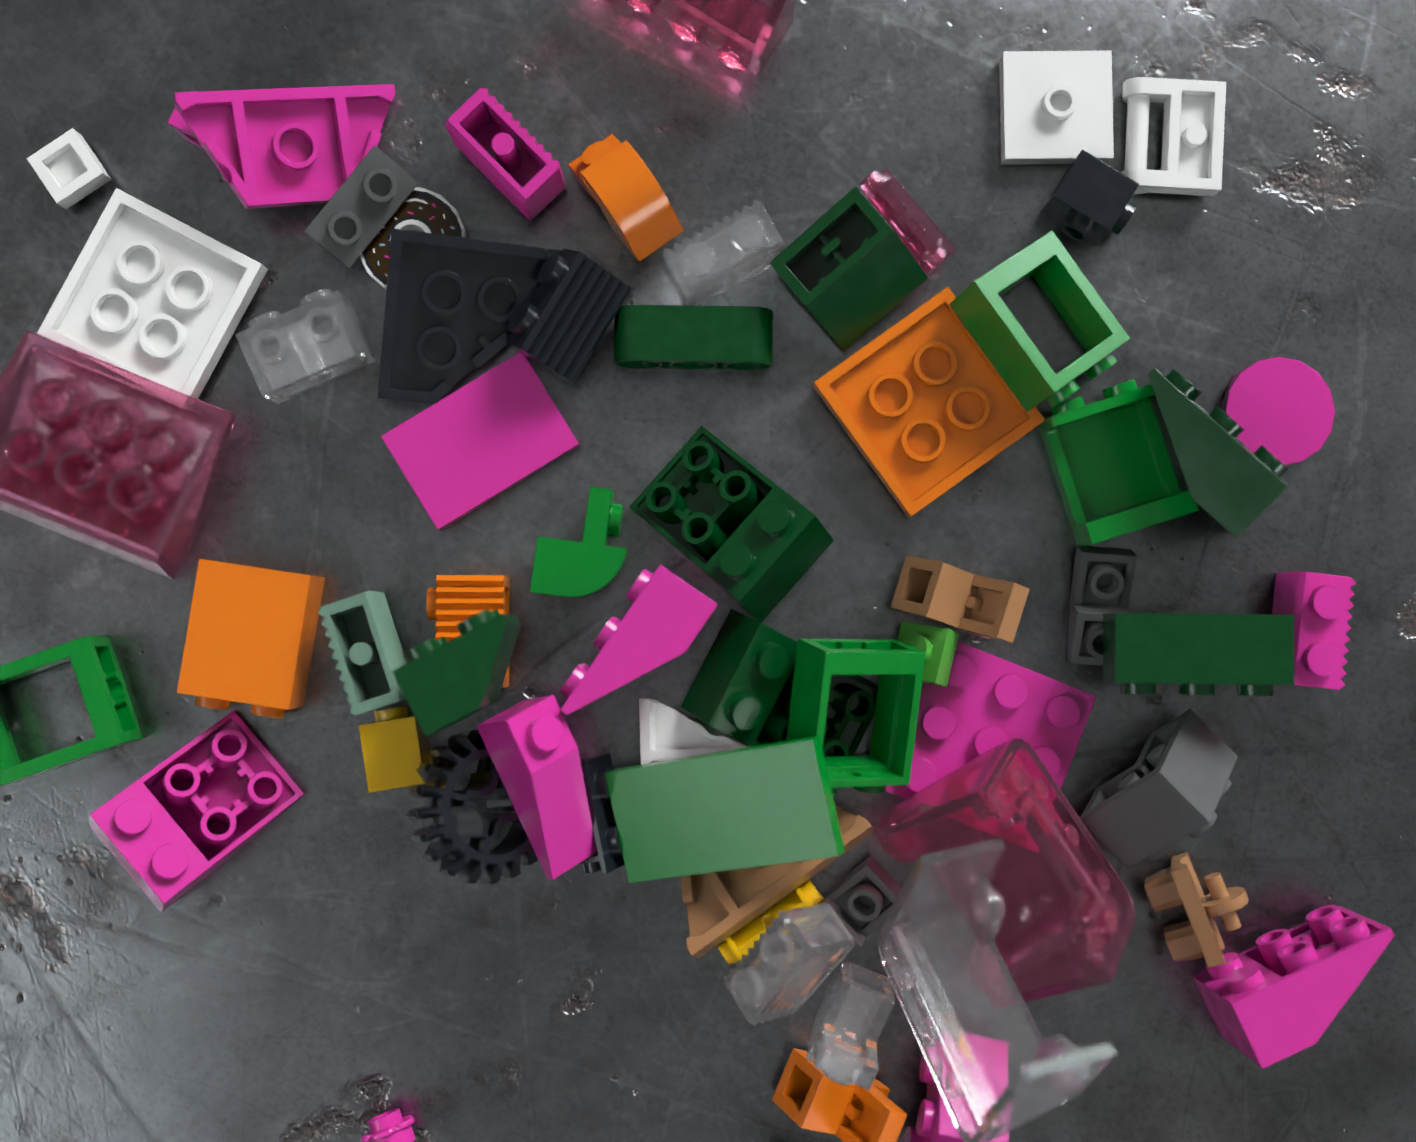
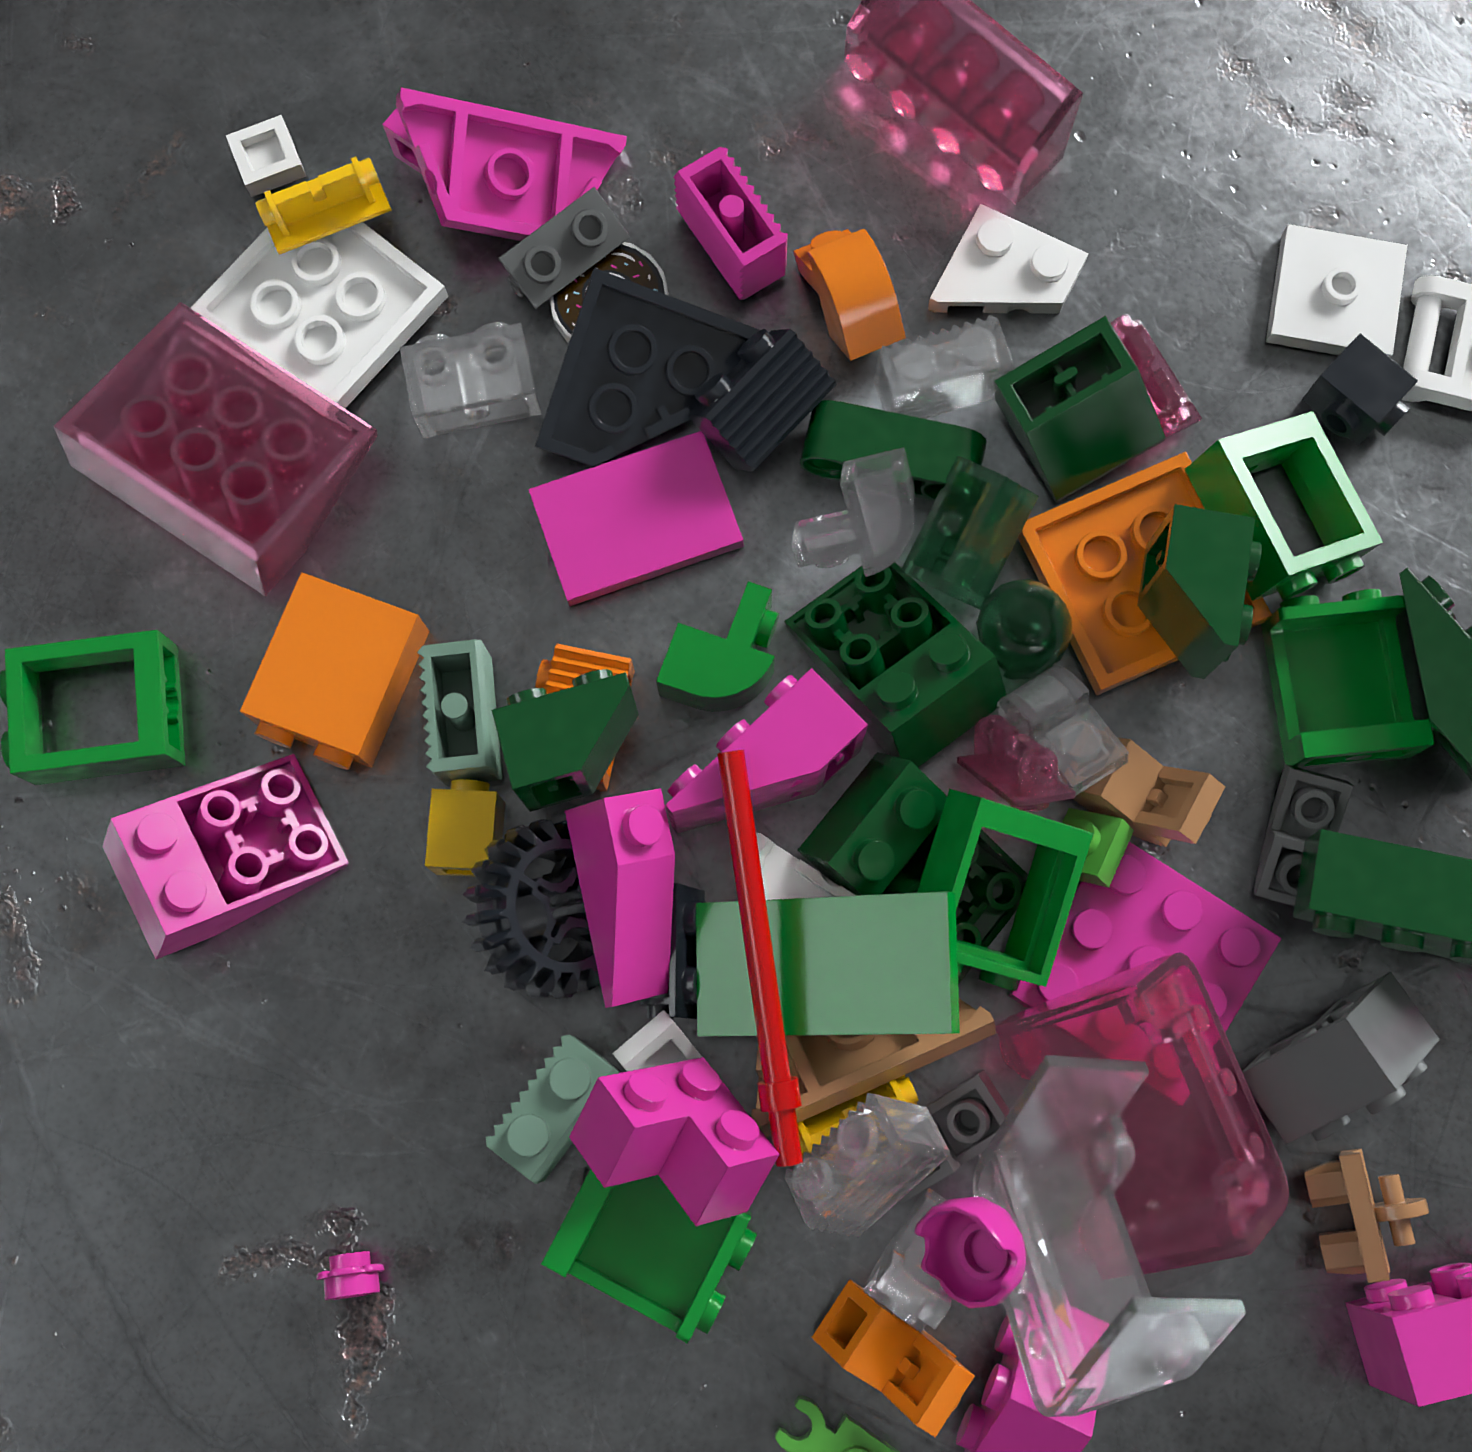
camera: 20 degrees right, 10 degrees down
none -> yellow hinge [255,156,392,255]
none -> sand green brick [486,1035,622,1184]
none -> green panel [541,1169,757,1344]
none -> dark pink brick [569,1057,780,1226]
none -> white plate [612,1010,702,1072]
none -> red bar [717,750,803,1167]
none -> clear brick [791,447,915,577]
none -> clear green brick [900,456,1039,610]
none -> dark pink hair [914,1197,1026,1309]
none -> white wing [928,204,1089,314]
none -> clear pink hinge [957,715,1076,811]
none -> clear green hair [976,579,1073,680]
none -> clear brick [997,665,1129,797]
none -> dark green slope [1137,504,1261,679]

